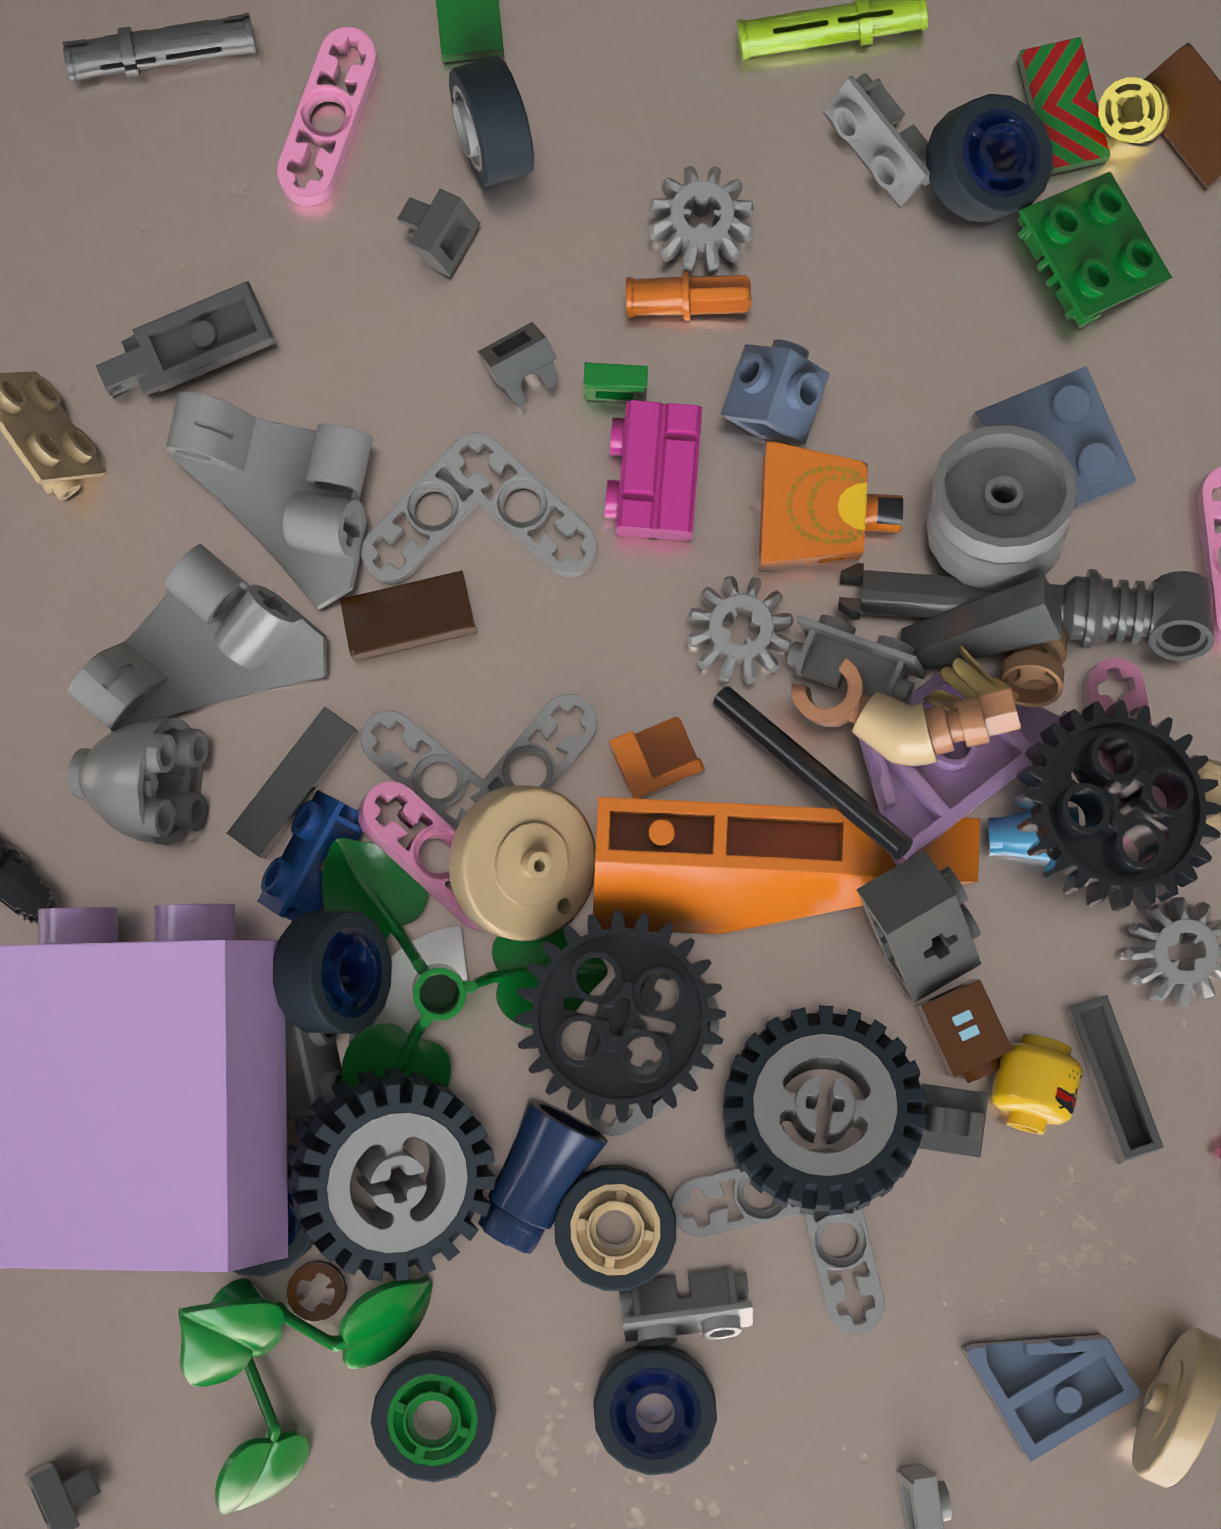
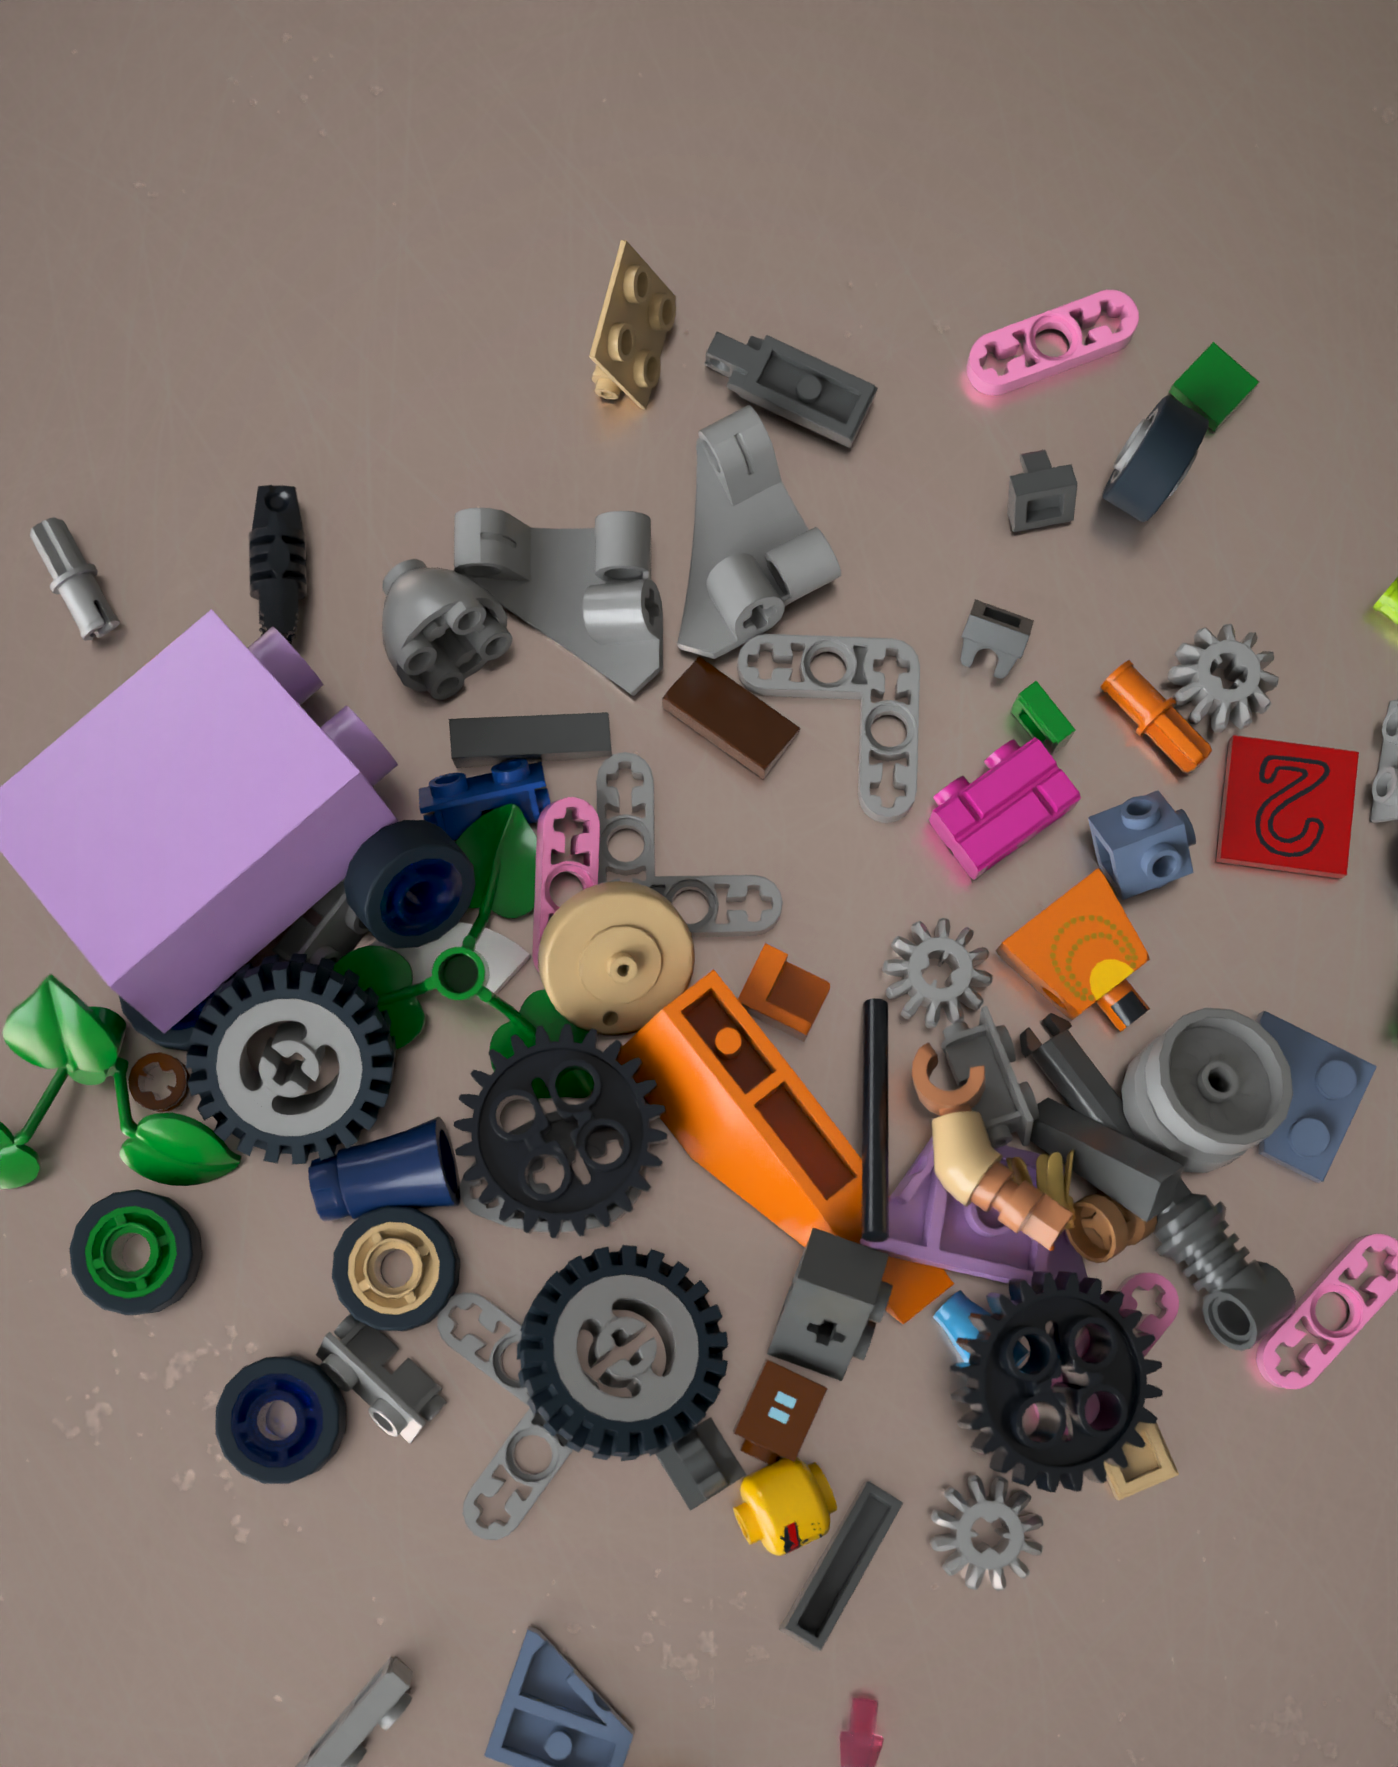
camera: 50 degrees right, 5 degrees down
dark grey pin [63,13,256,82] -> none
none -> red tile [1216,735,1359,879]

